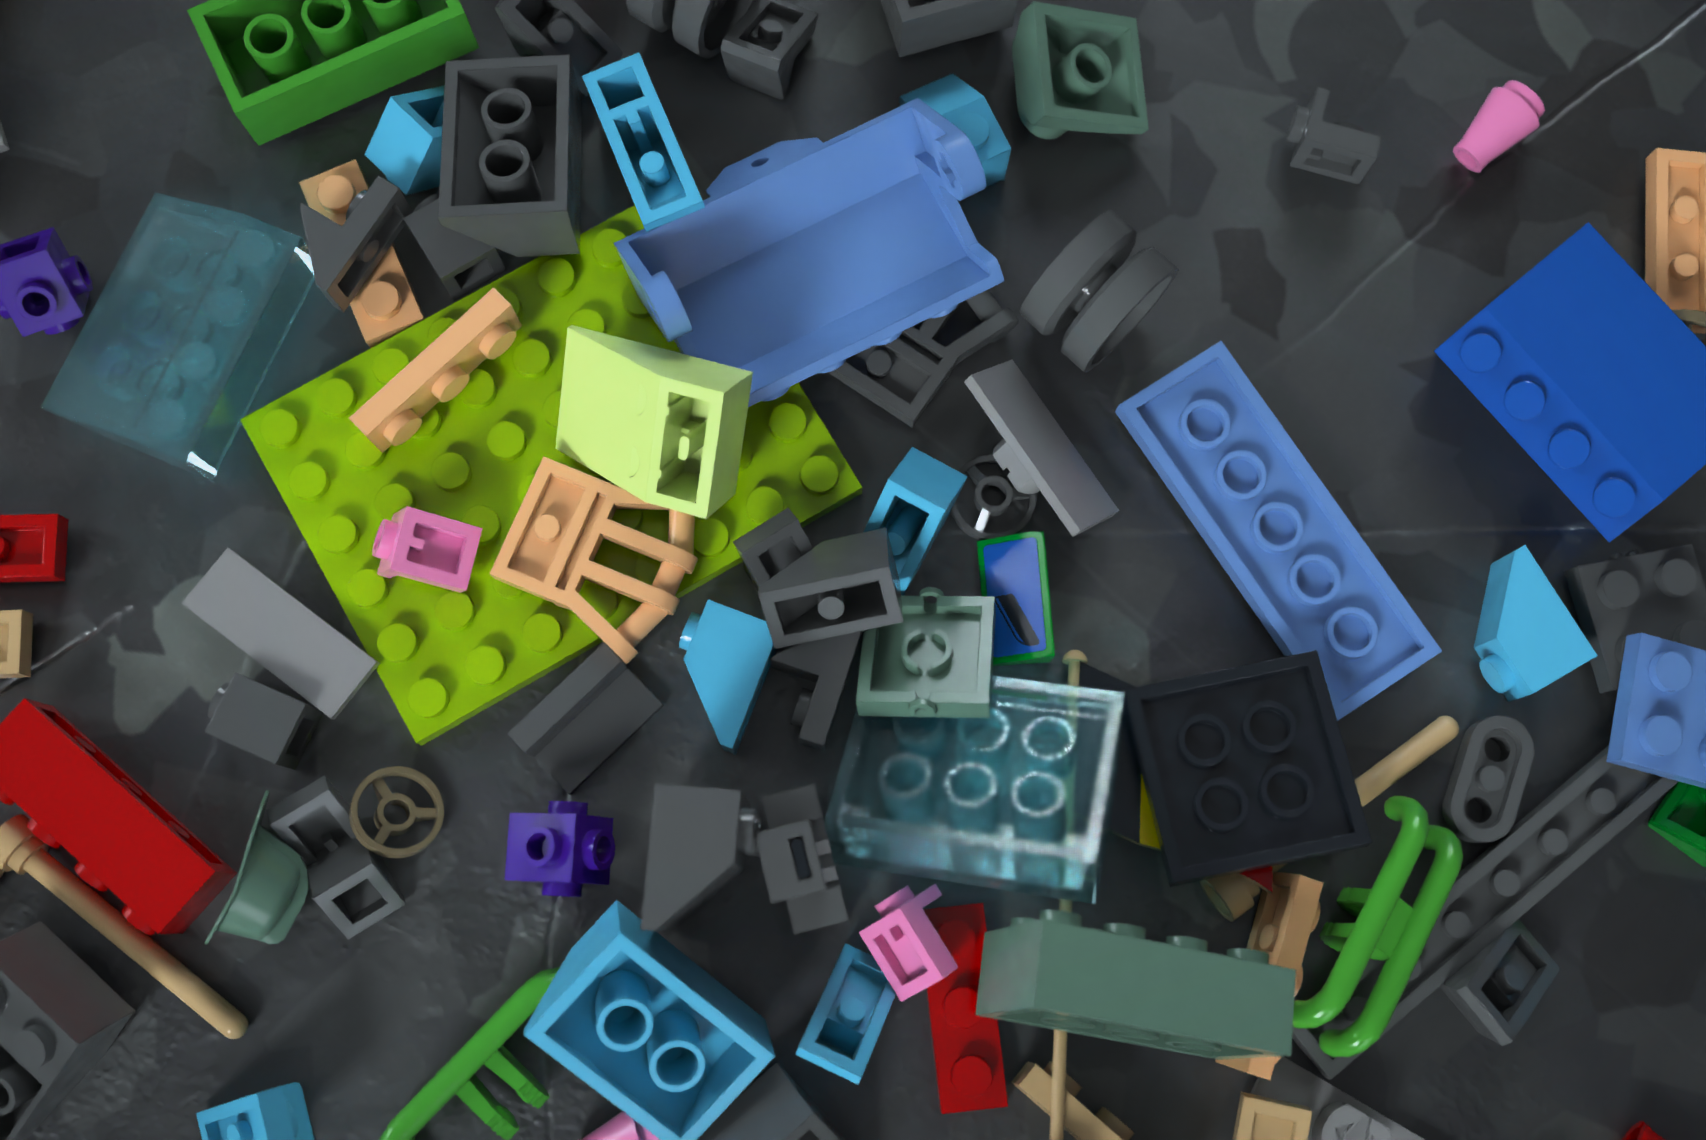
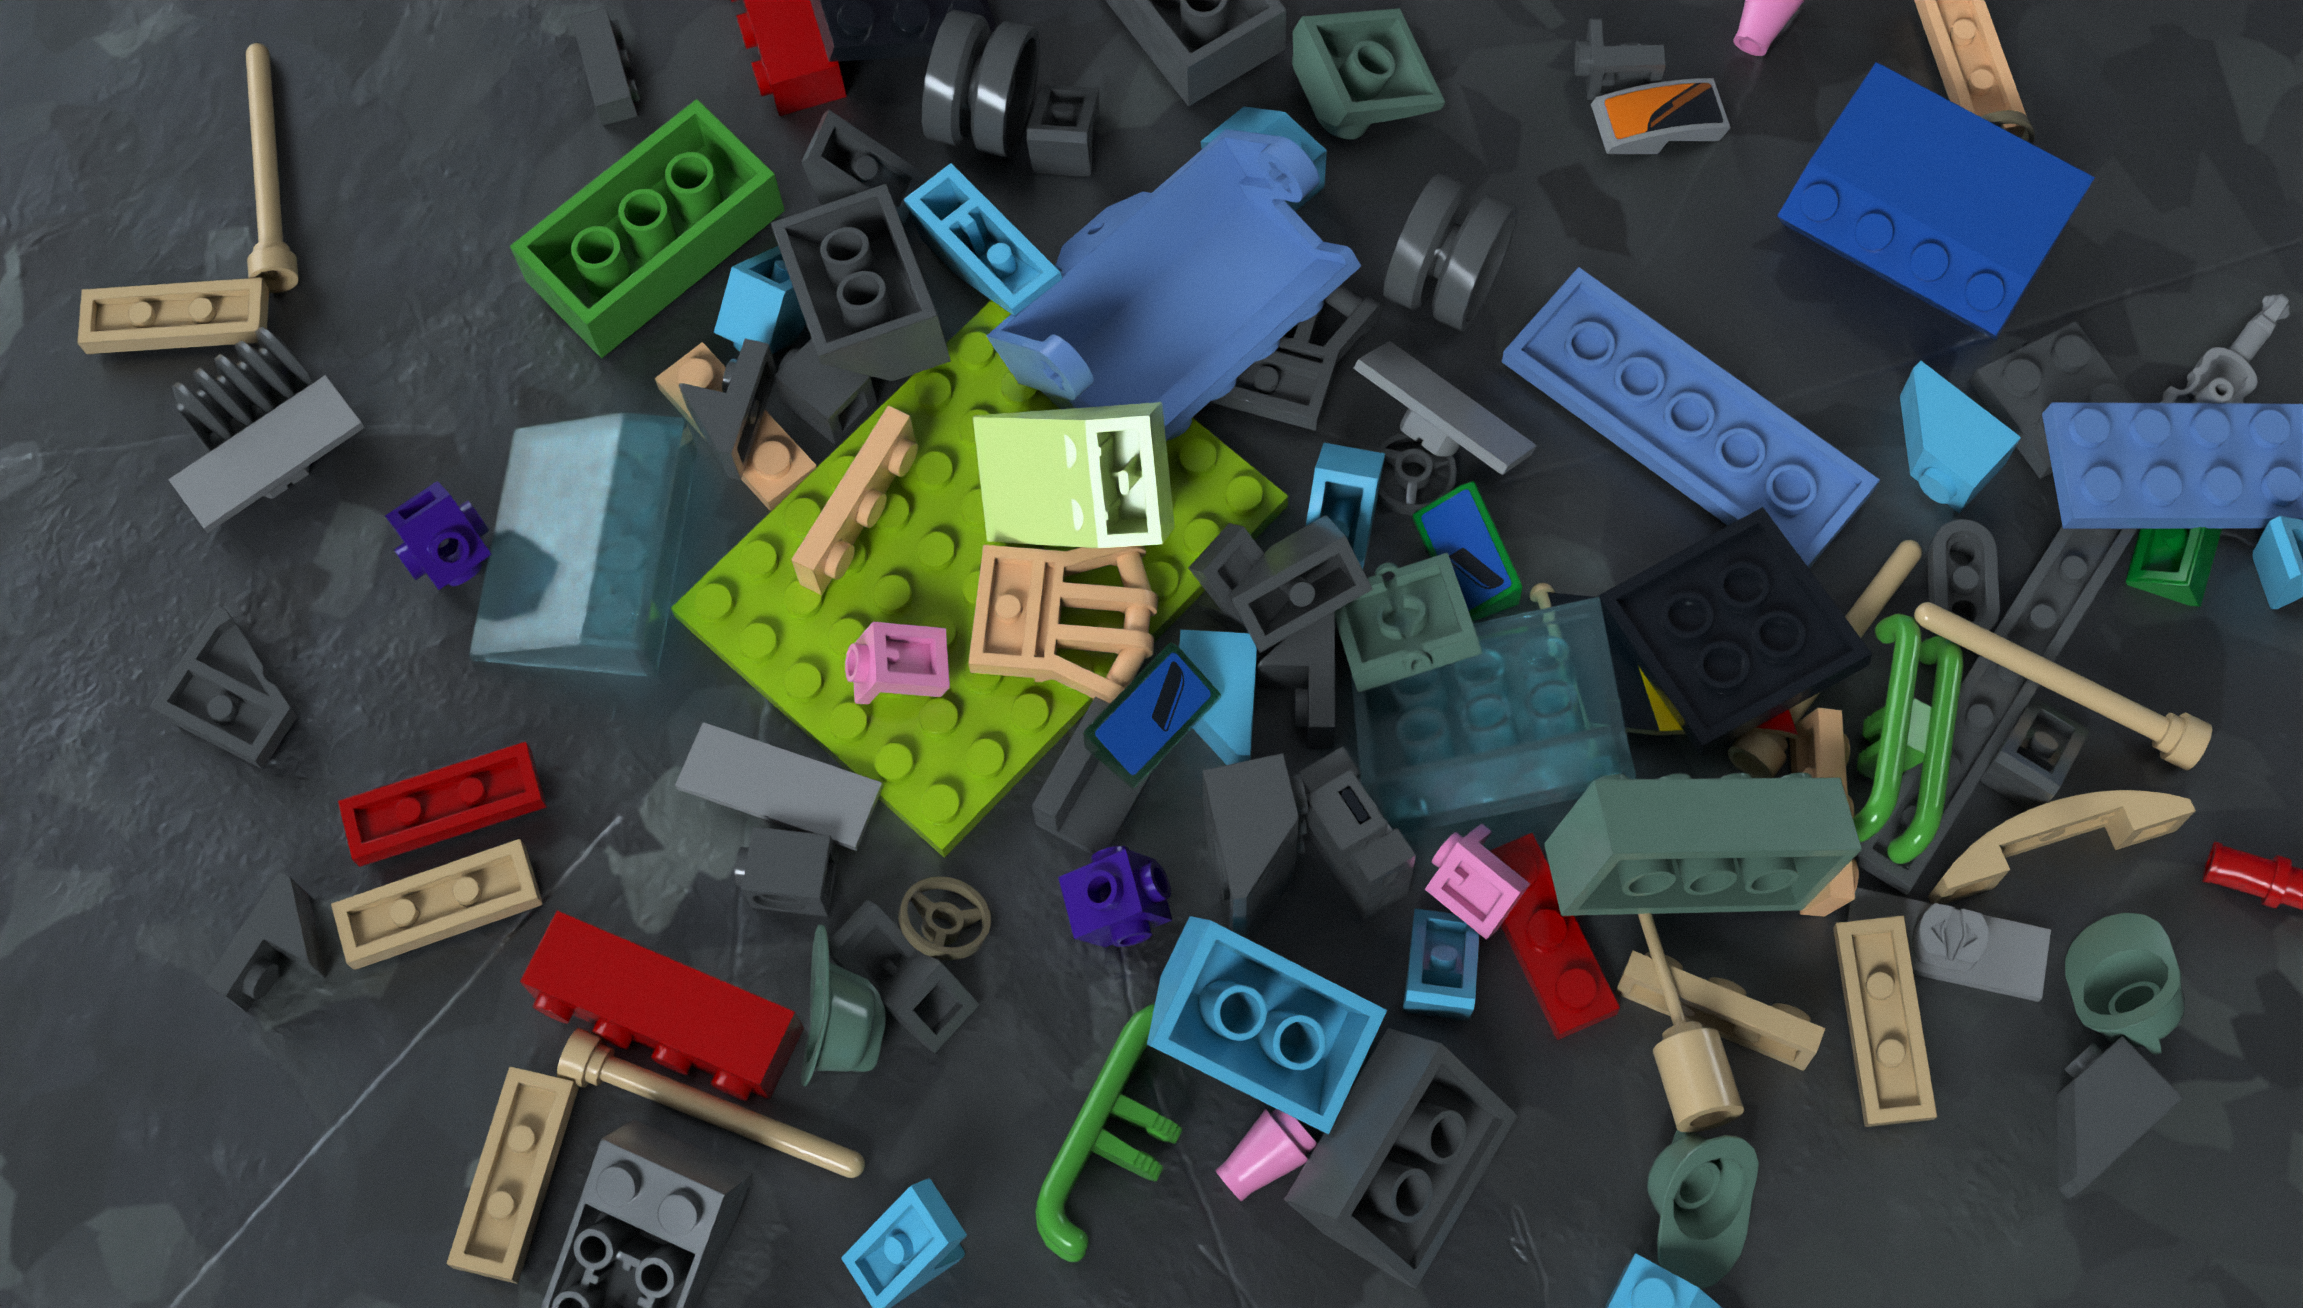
camera: 10 degrees left, 10 degrees down
none -> slope [1083,642,1221,789]
none -> slope [1591,78,1731,154]
none -> tan piece [1914,602,2212,771]
none -> tan slope [1928,790,2196,905]

